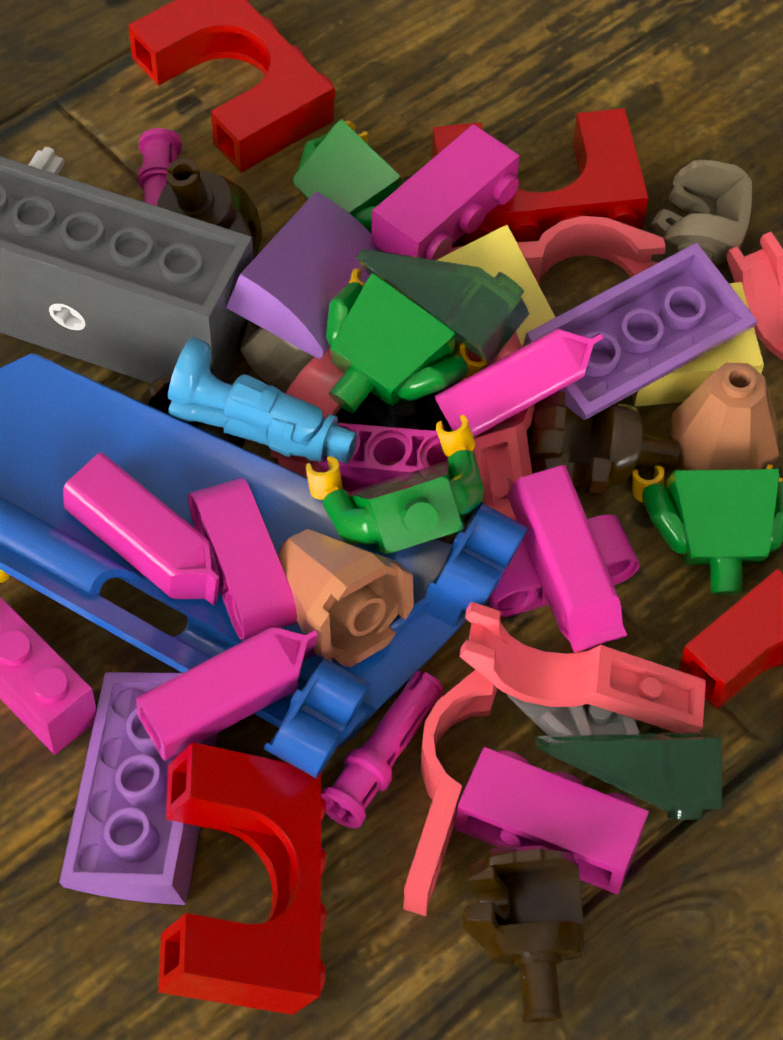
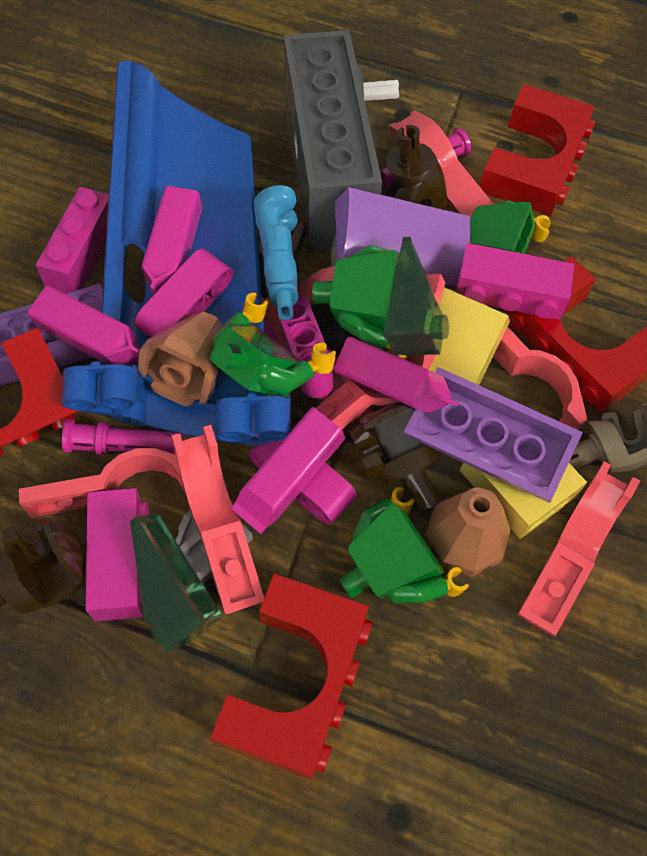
camera: 60 degrees right, 5 degrees up
none -> coral piece [389,110,494,219]

